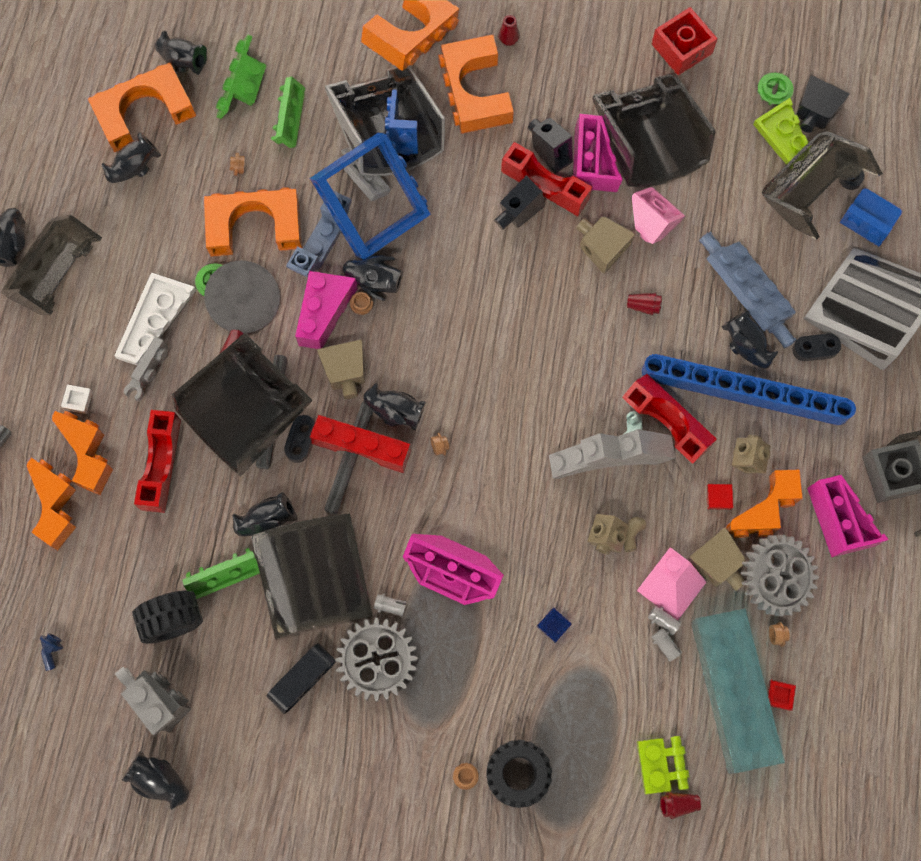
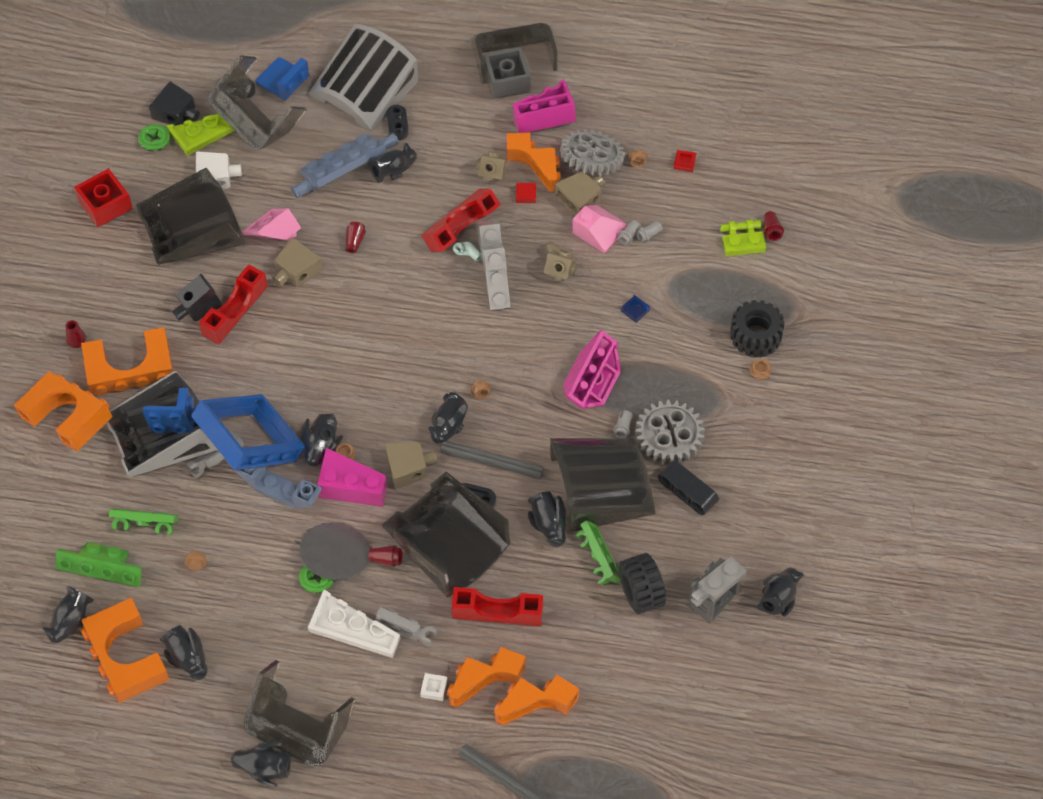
camera: 90 degrees left, 15 degrees down
dark blue plate [40,633,63,671] -> none
orange arch [204,188,302,257] -> none
red arch [310,415,411,473] -> none
black torso [494,176,545,230] -> none
dark pink wedge [573,114,622,192] -> none
blue beam [642,354,856,425] -> none
clear light blue brick [691,609,785,774] -> none
none -> white torso [196,152,242,194]

